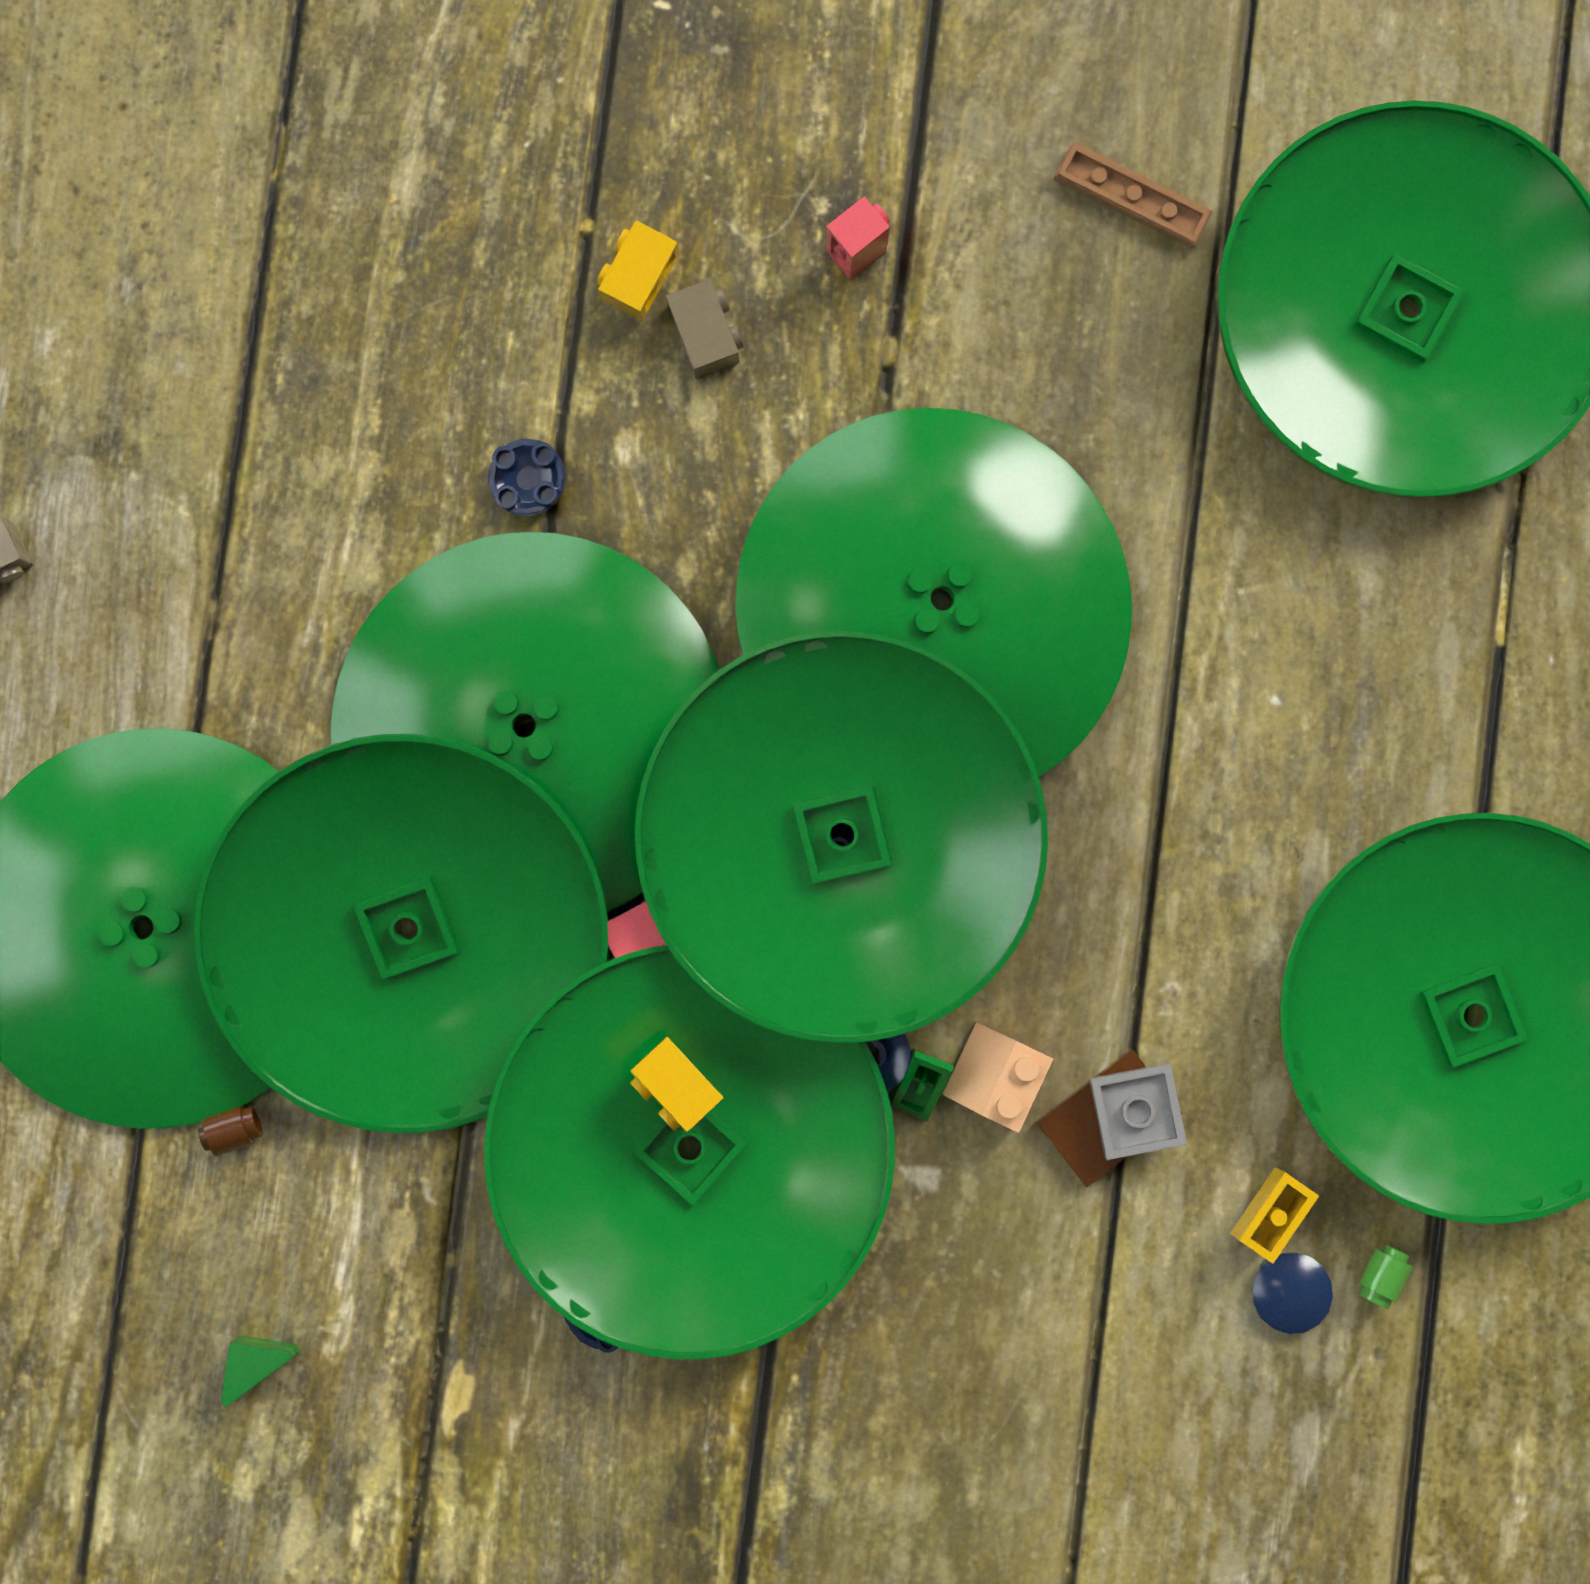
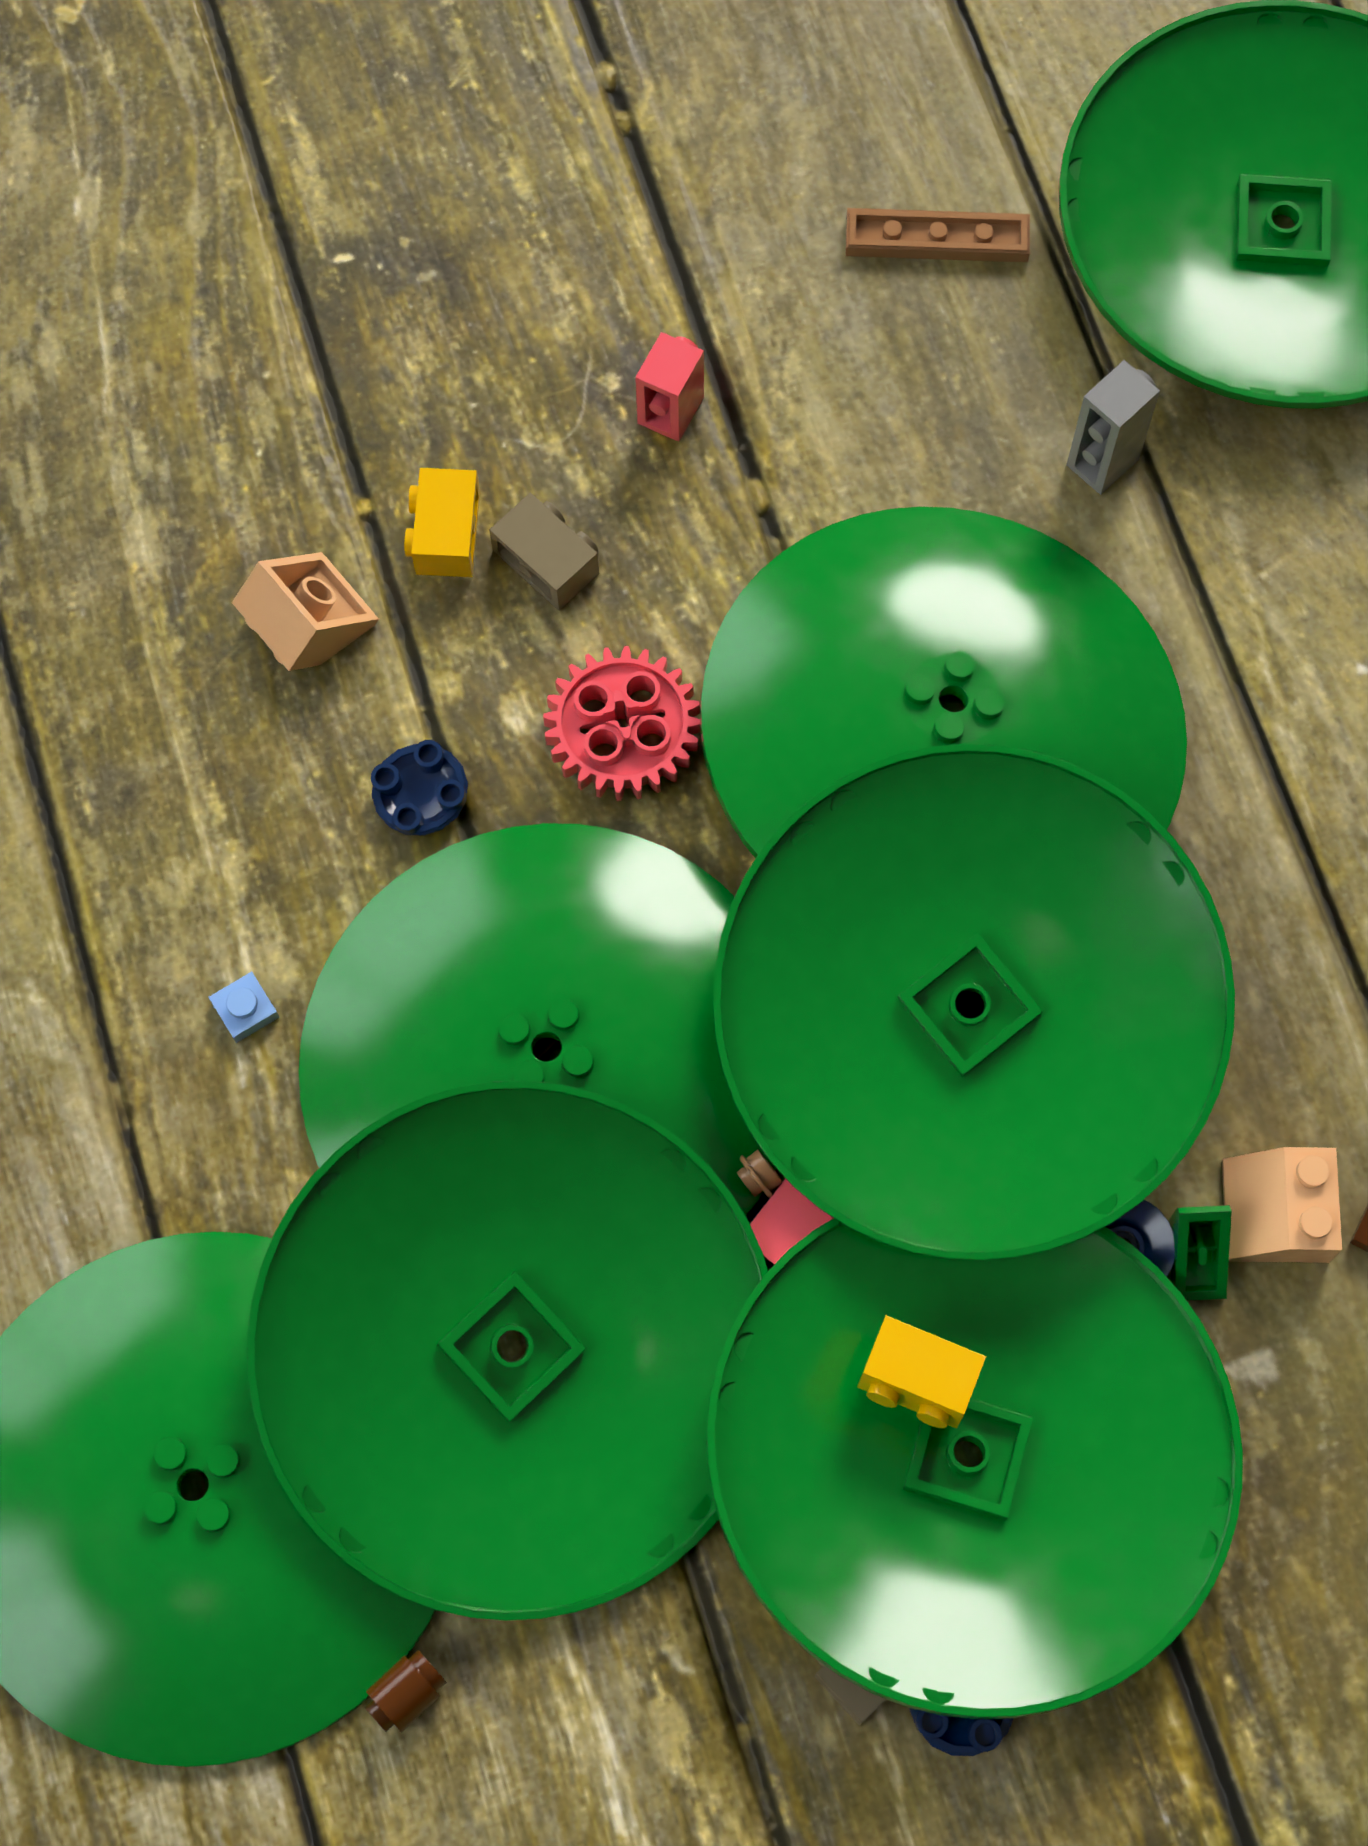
camera: 25 degrees left, 15 degrees down
none -> light blue plate [209,971,279,1043]
none -> light nougat slope [232,552,379,671]
none -> coral gear [543,646,701,801]
none -> medium nougat plate [737,1150,783,1198]
none -> light grey brick [1066,360,1160,495]

